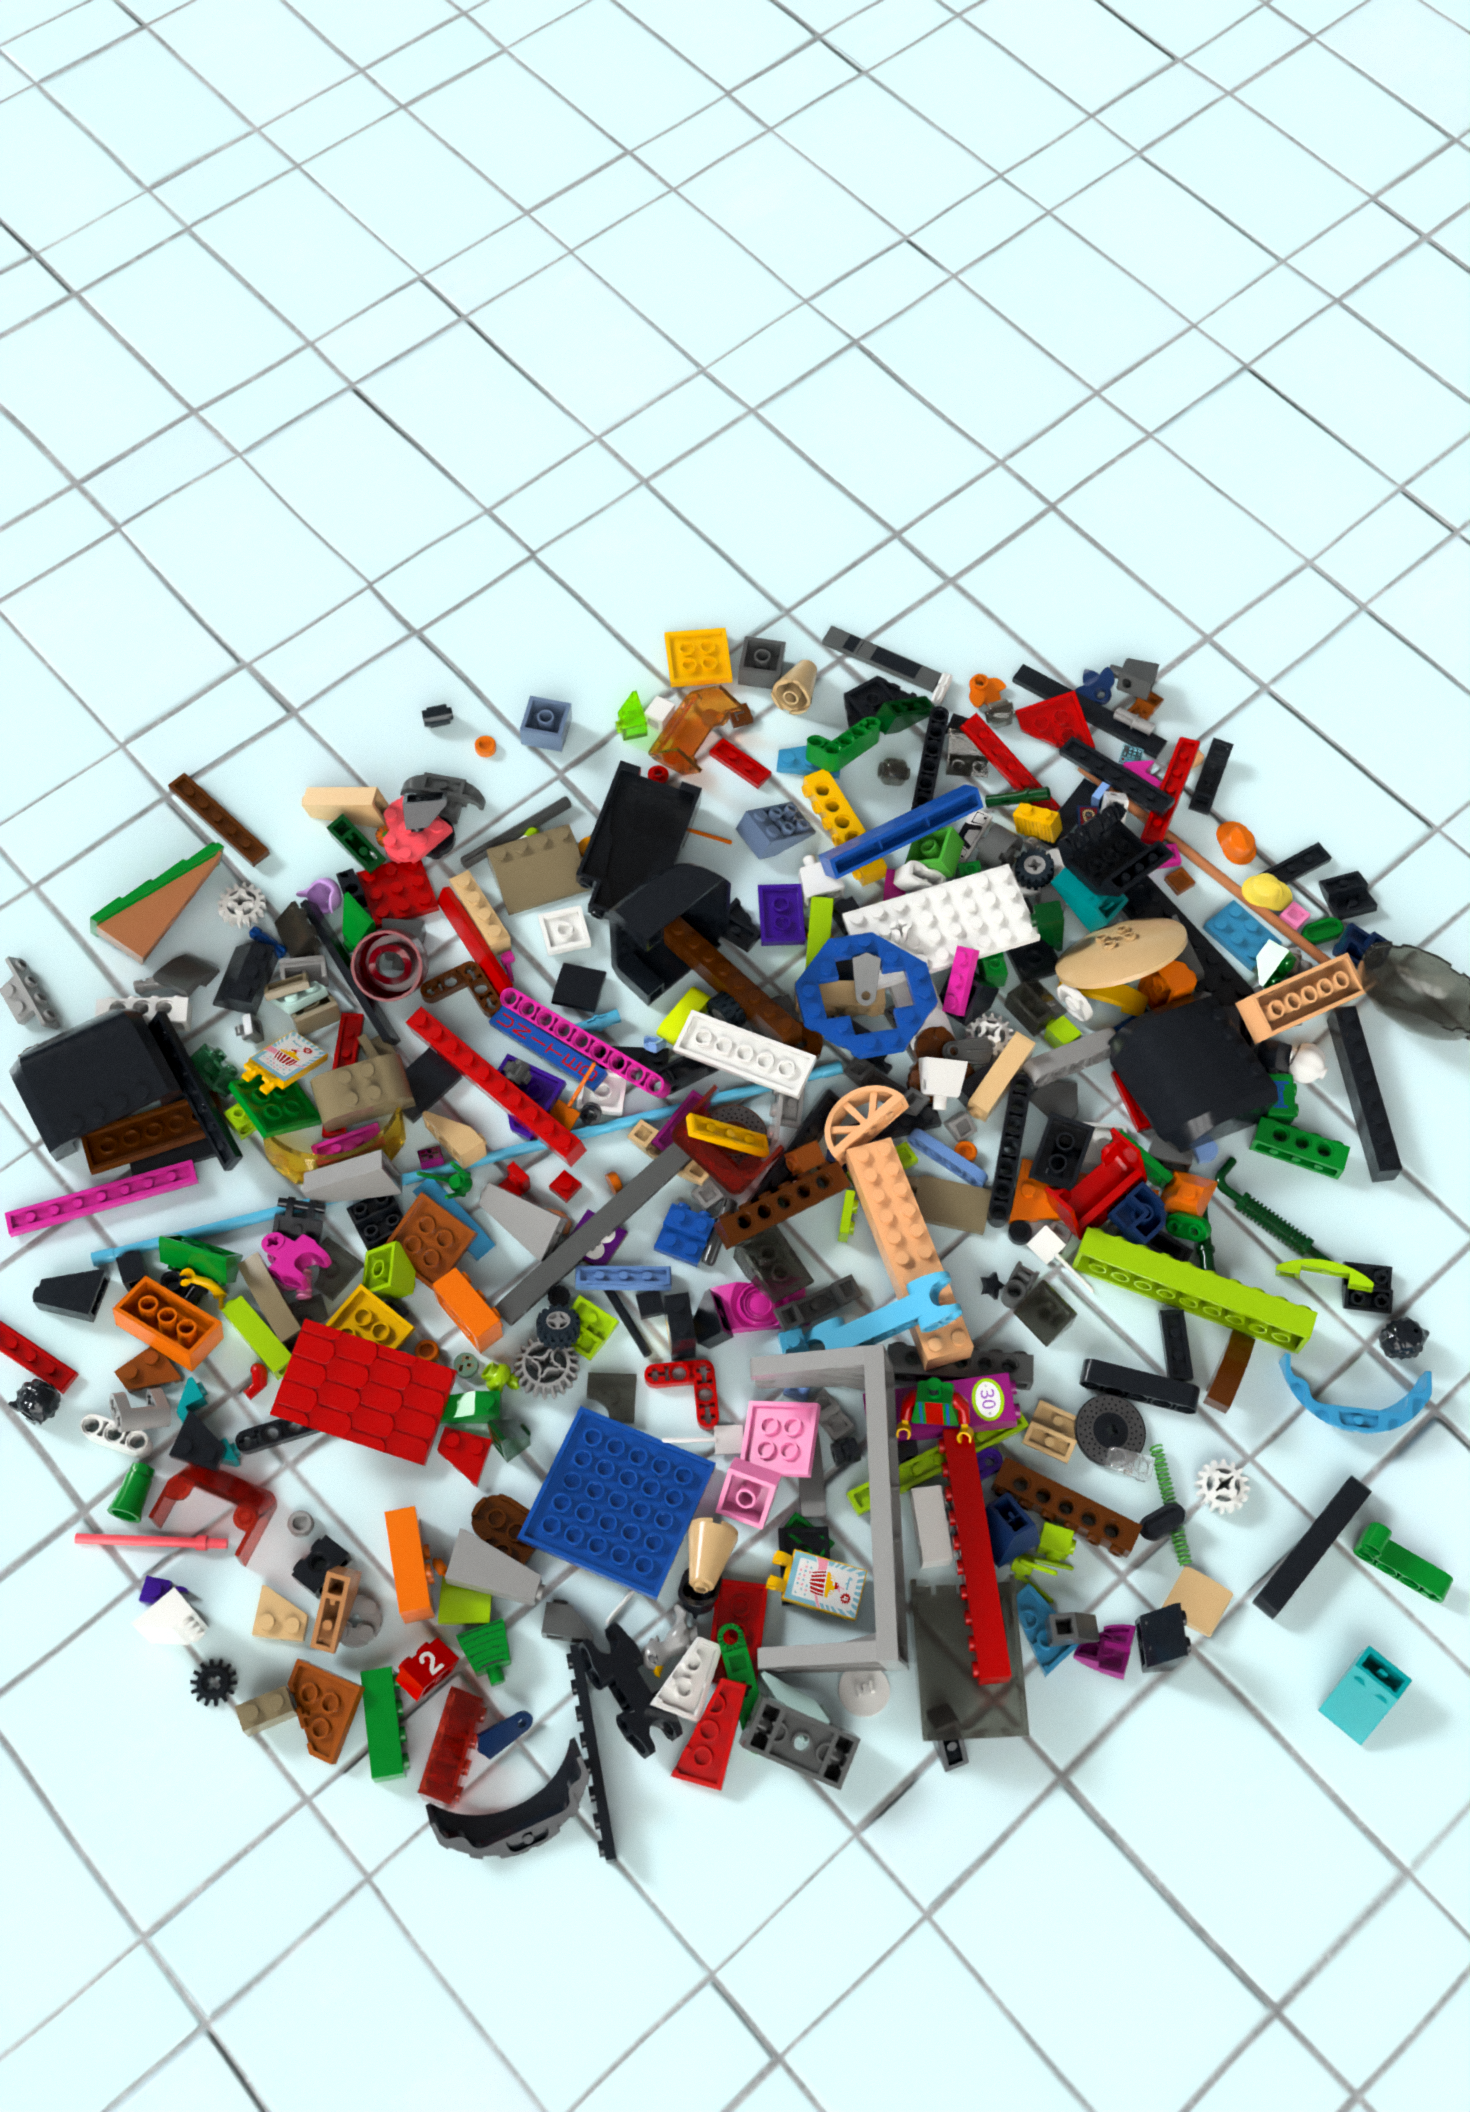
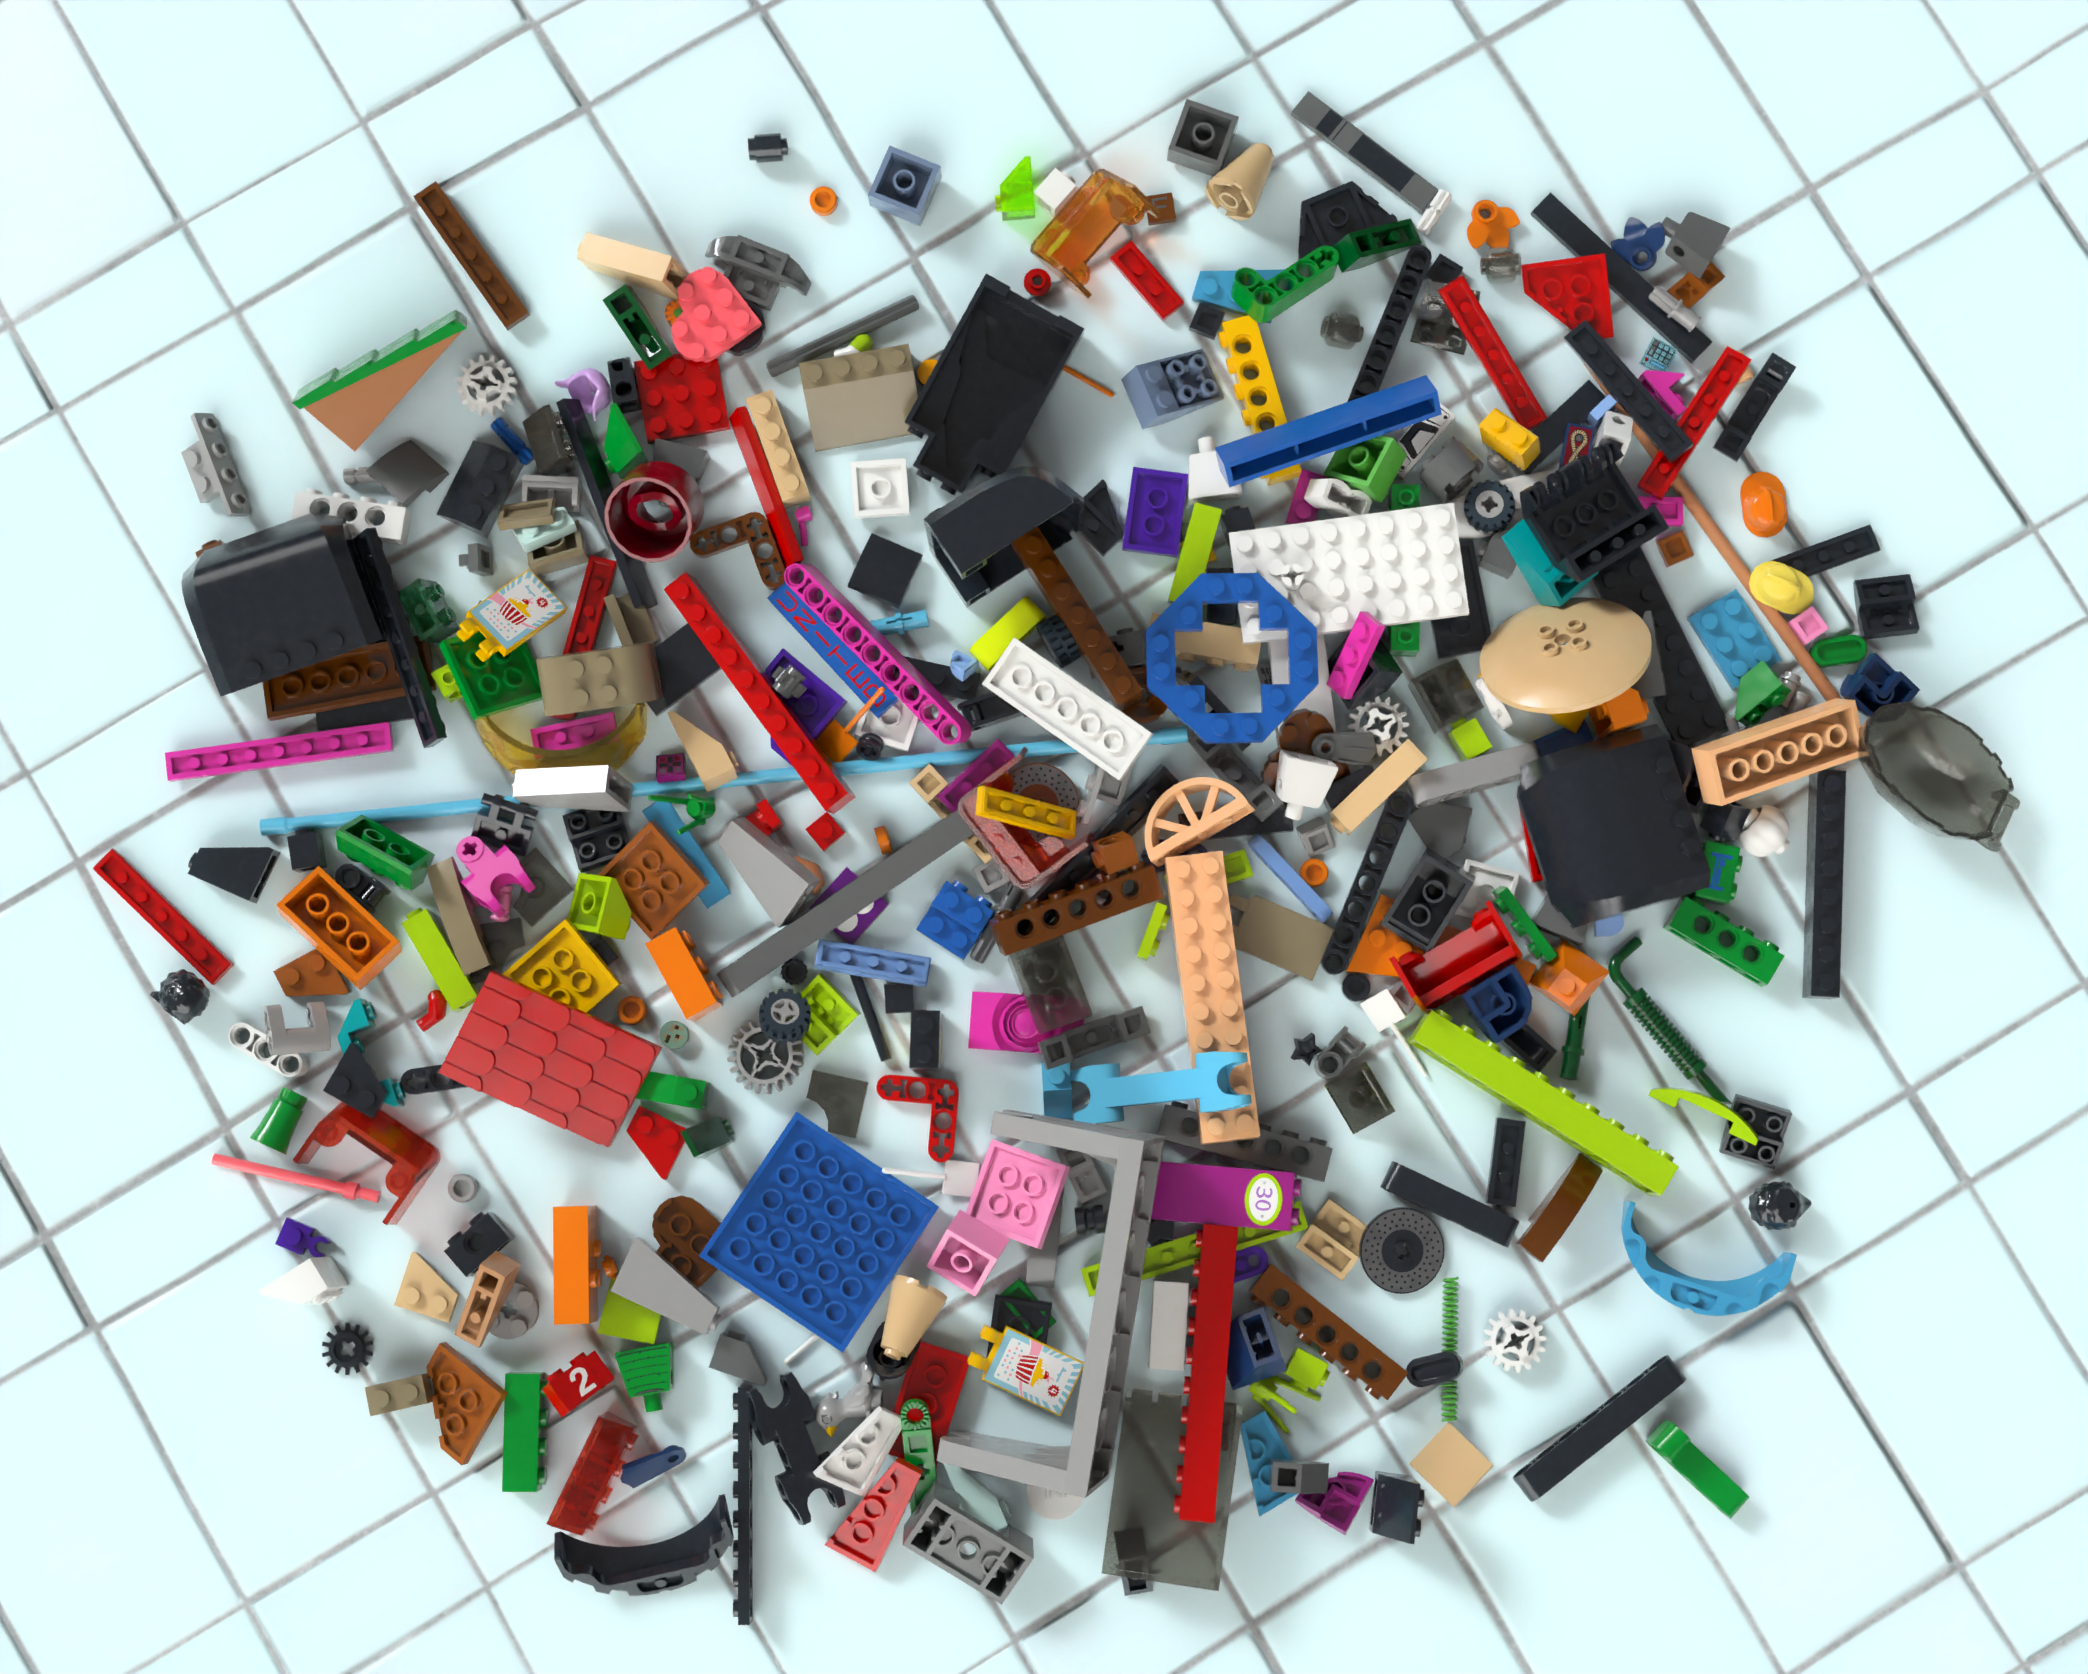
camera: 15 degrees right, 20 degrees up
yellow piece [179,1268,228,1310] -> none
slope [402,791,447,832] -> none
lime animal [481,1362,521,1393] -> none
yellow plate [664,628,732,687] -> none
black slope [693,1289,734,1349] -> none
piece [852,952,881,1006] -> none
torso [896,1378,974,1443] -> none
dark green pin [985,786,1051,809] -> none
dark green slope [1029,900,1064,952] -> none
clear leg [1104,1447,1156,1482] -> none
green plate [1165,1212,1212,1242] -> none
slope [1318,1645,1412,1746] -> none
none -> black plate [1189,302,1225,340]

